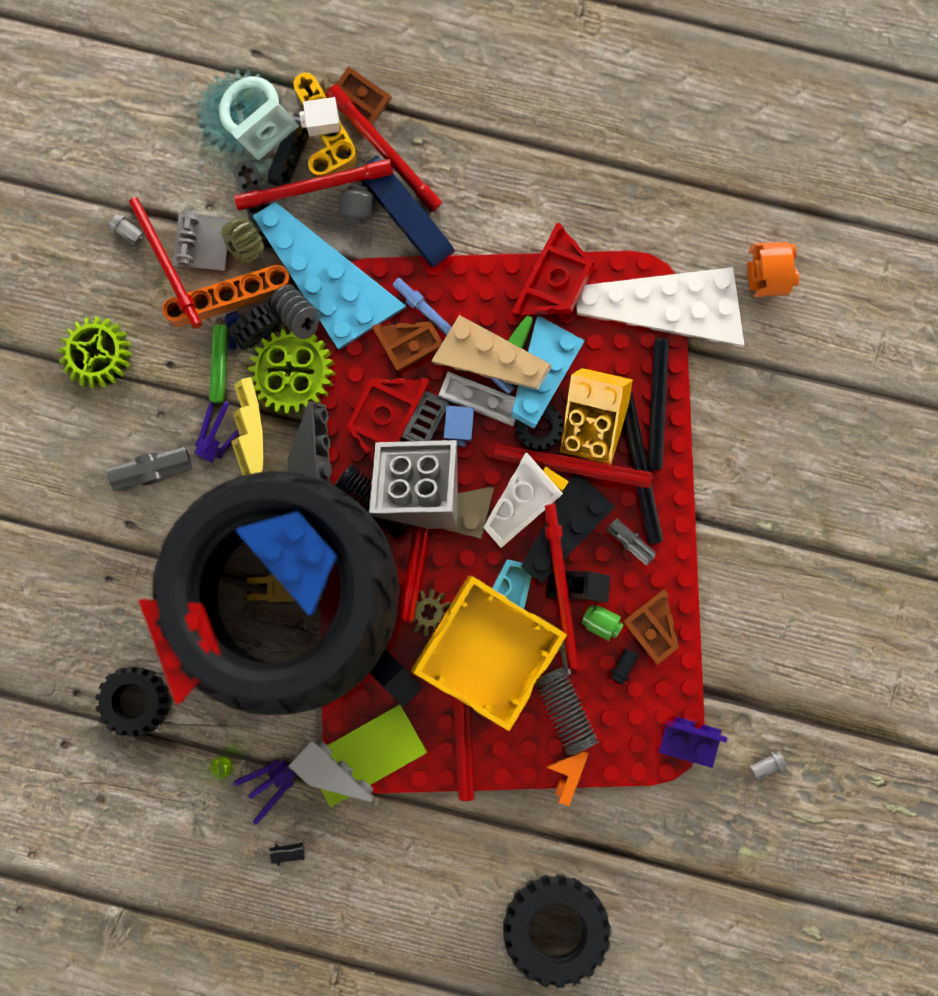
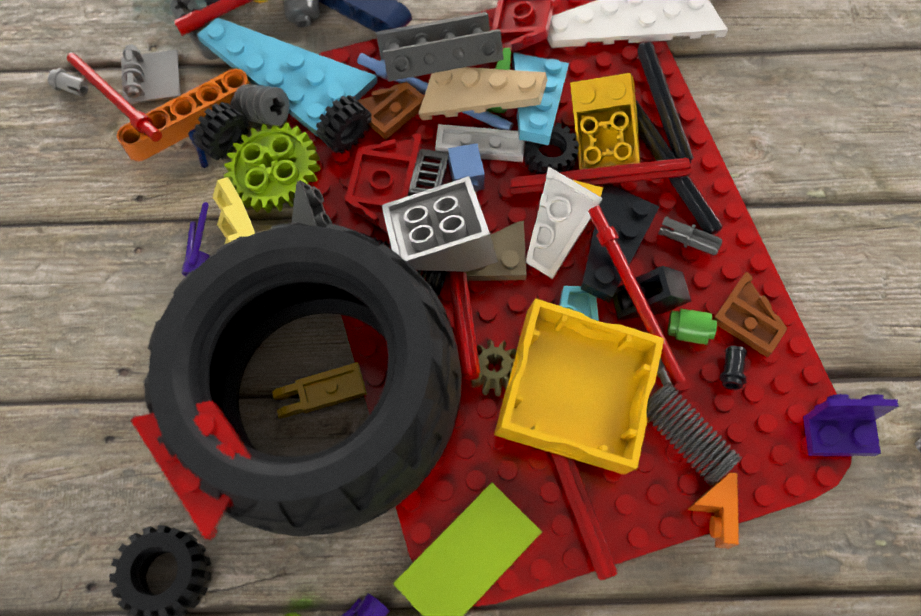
camera: 15 degrees left, 15 degrees down
lime gear [58,316,132,389] -> none
dark grey piece [107,447,192,492] -> none
bright green axle [209,324,228,403] -> none
olive gear [221,216,264,264] -> none
blue wing [236,512,337,616] -> none
light grey slope [289,740,374,802] -> none
black slope [370,649,424,707] -> none
none -> black tyre [316,95,372,153]
none -> dark grey fence [376,12,504,81]

